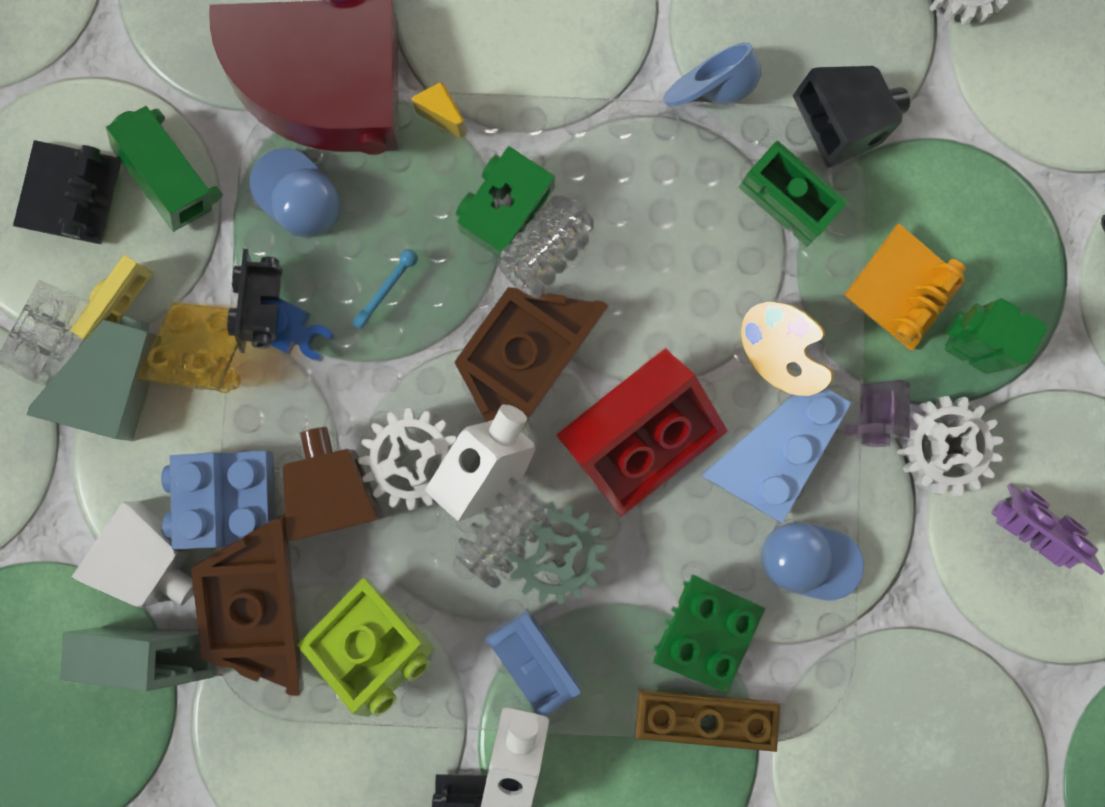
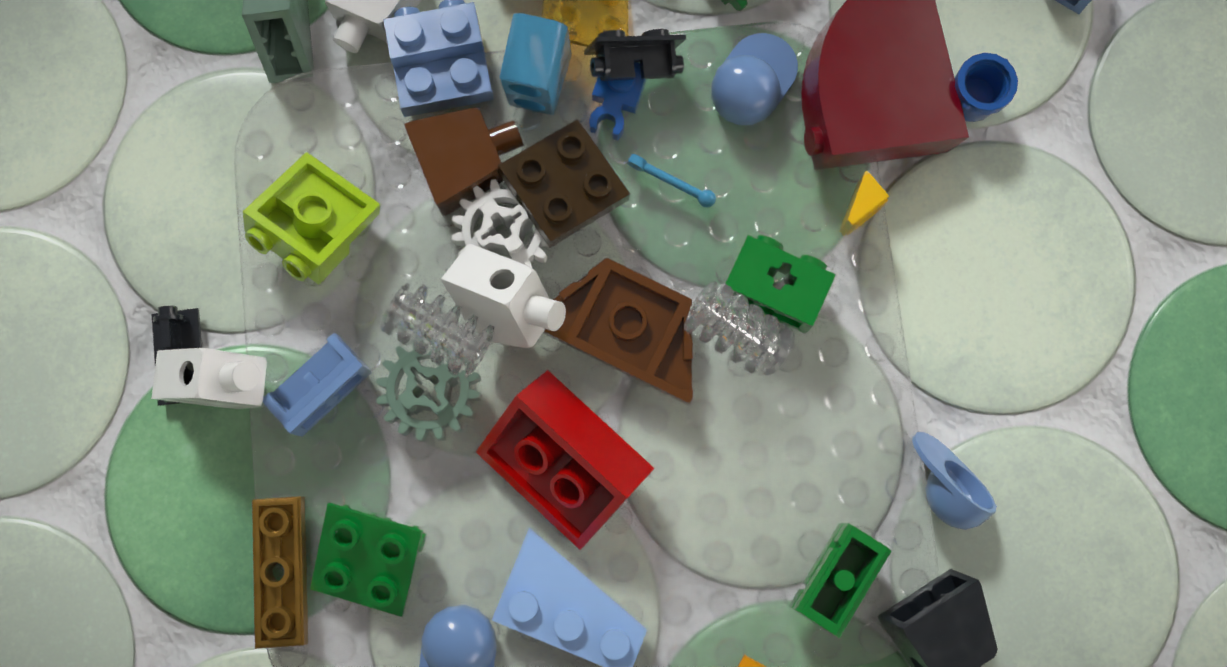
camera: 80 degrees right, 5 degrees down
reddish brown wing [191,515,304,696] -> none
piece [741,301,834,396] -> none
none -> dark brown plate [498,119,630,248]
none -> dark azure piece [499,13,572,116]

